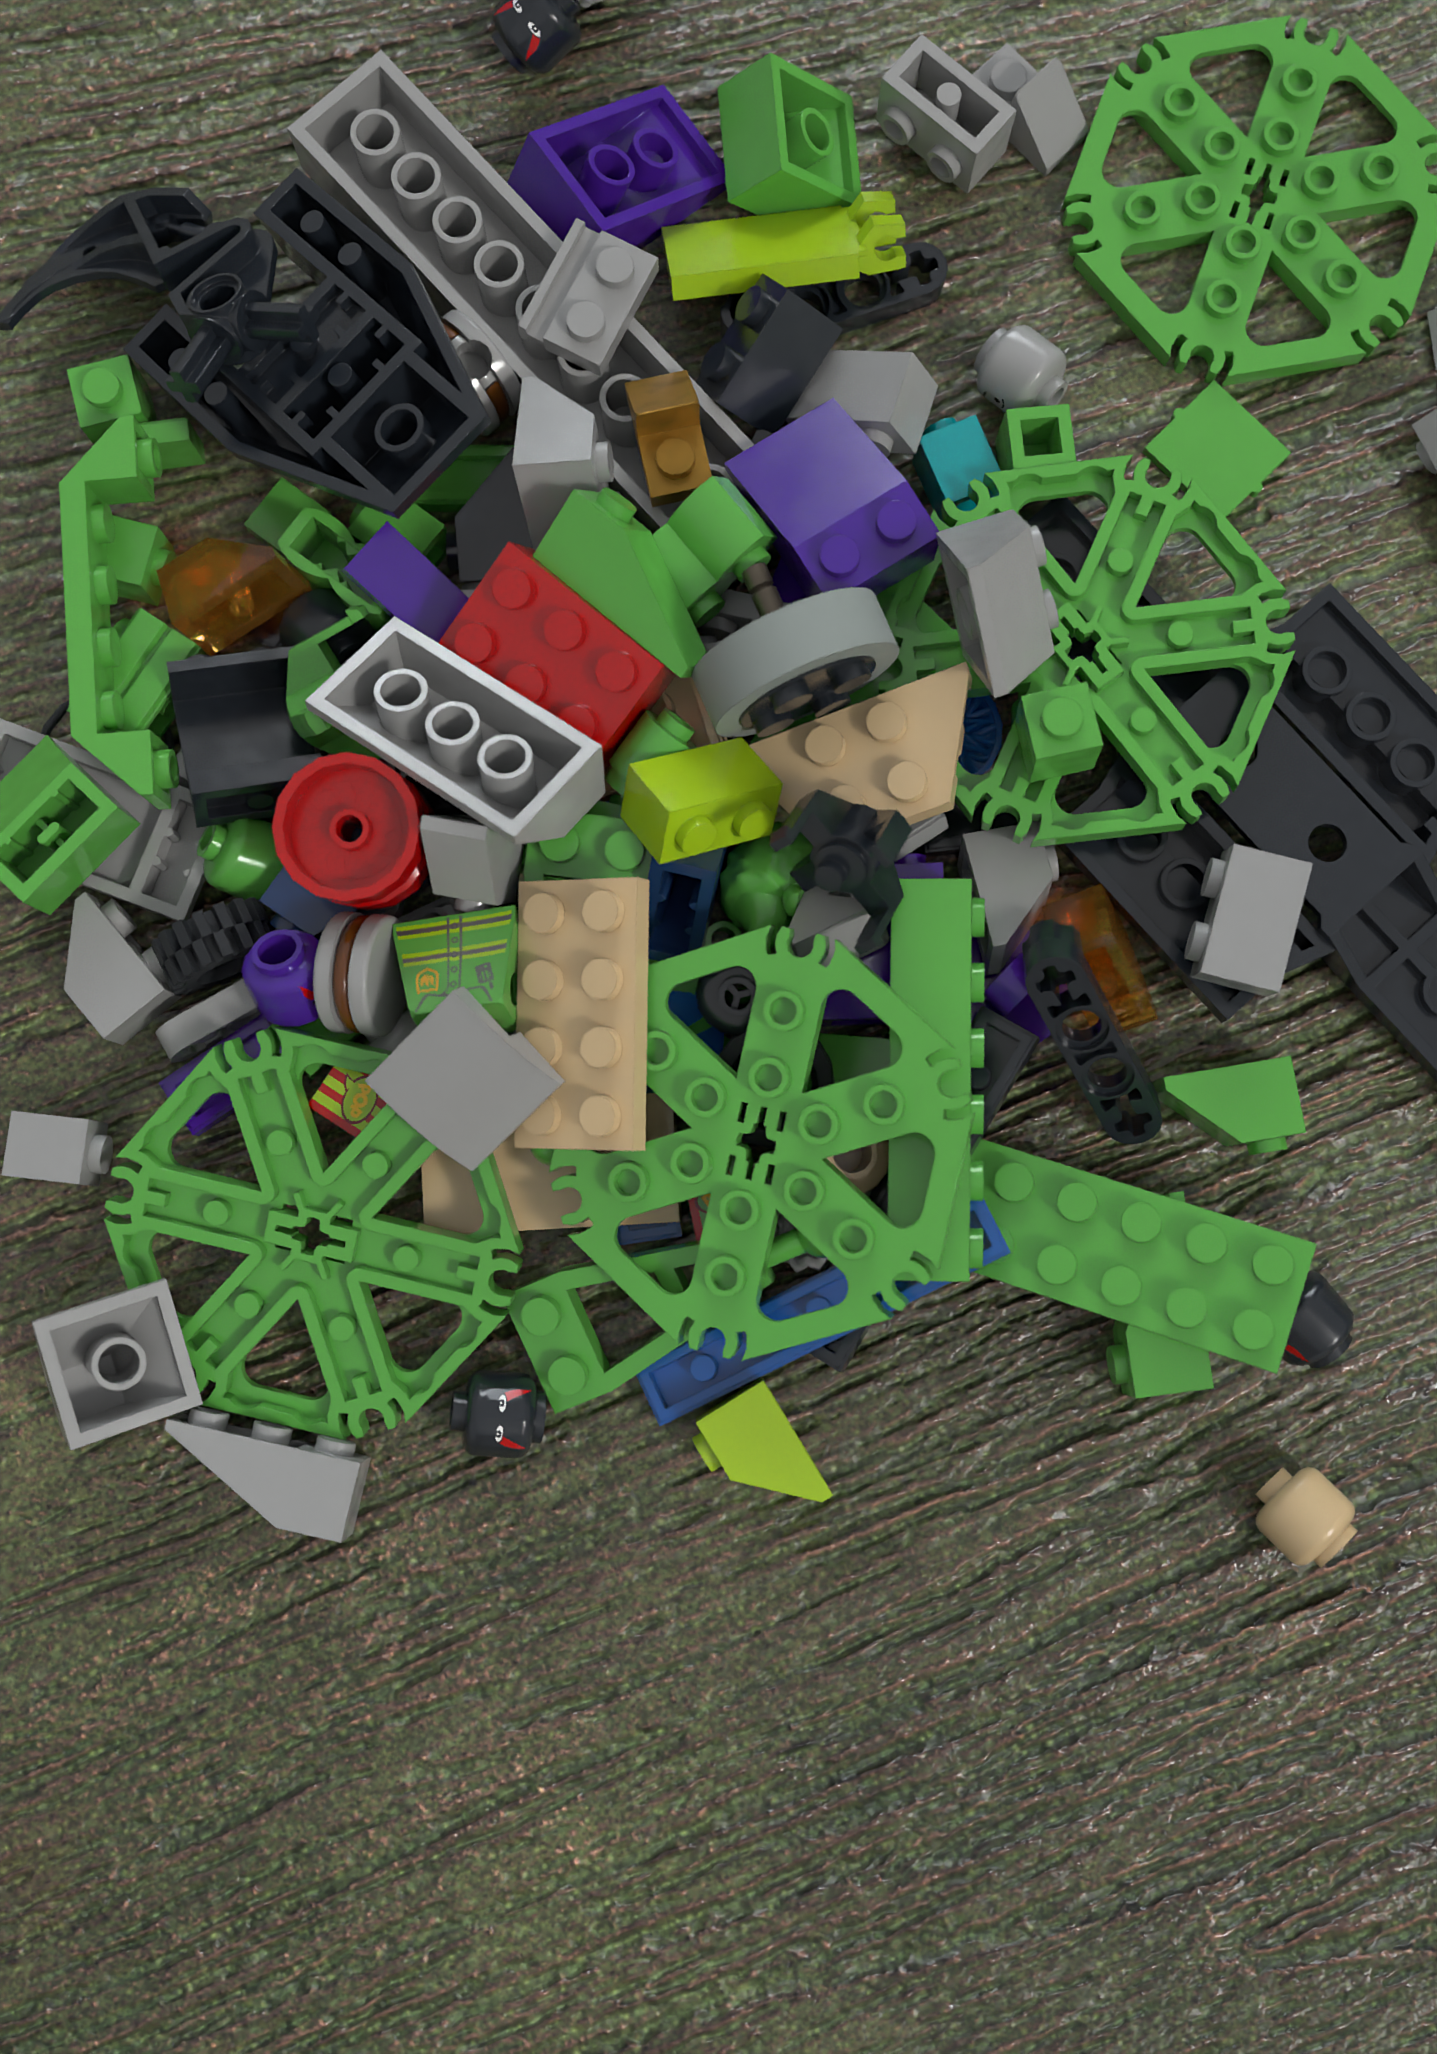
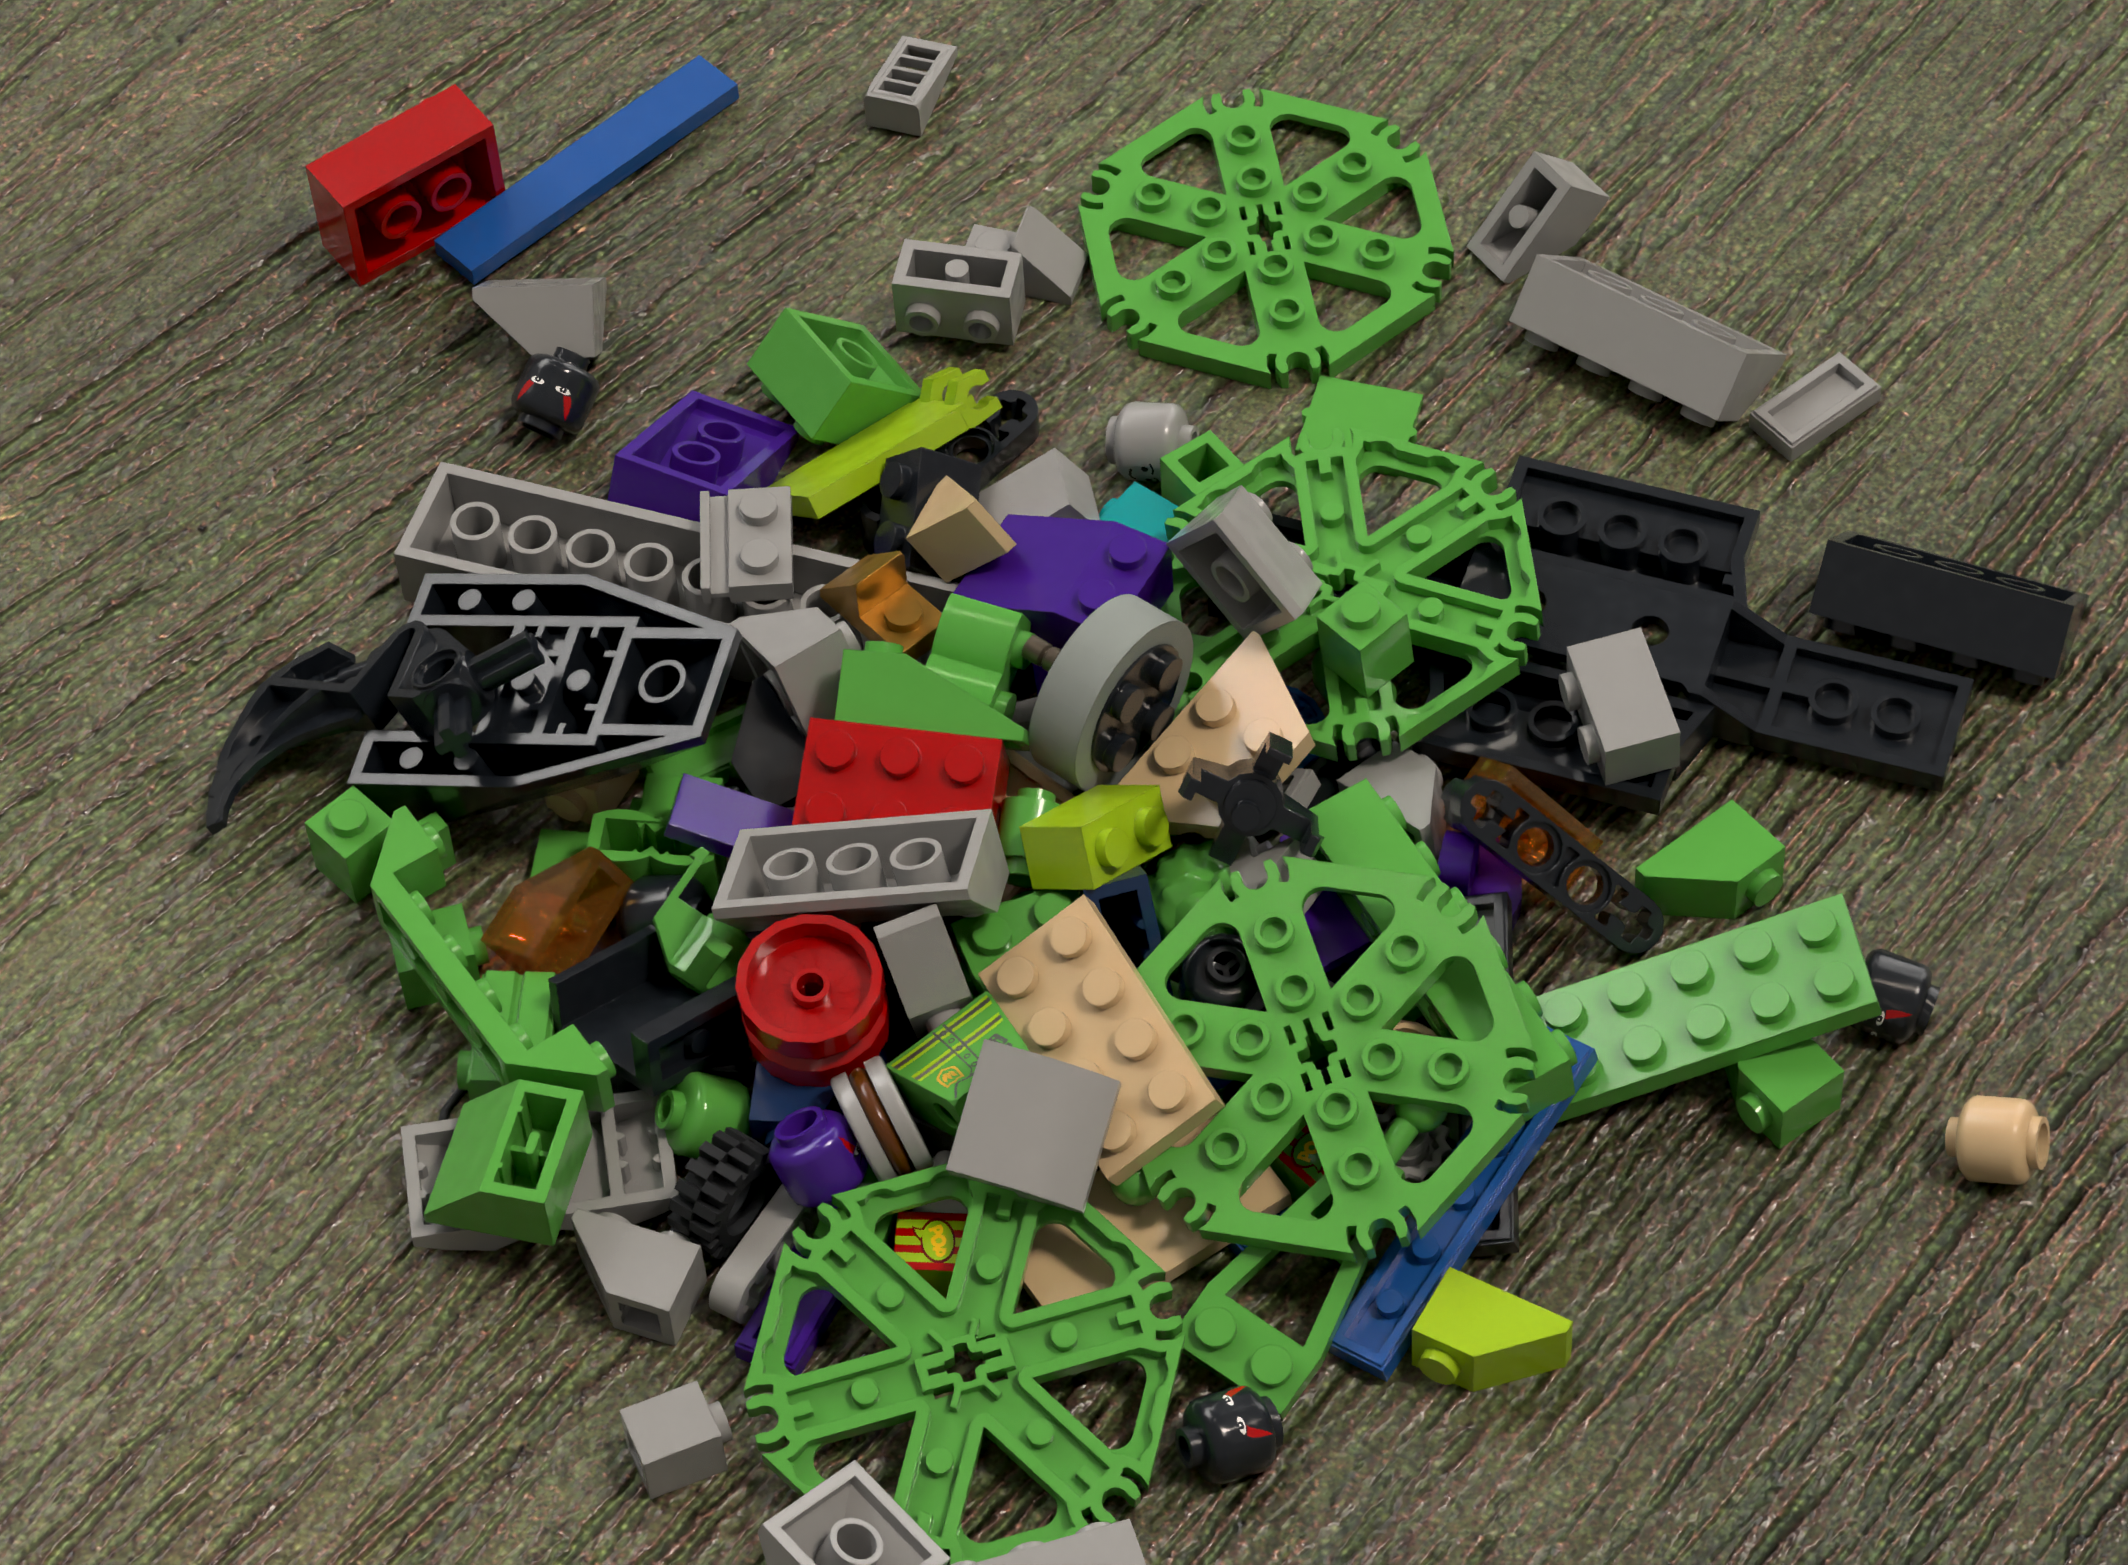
camera: 25 degrees left, 30 degrees down
none -> tan slope [906,475,1017,583]

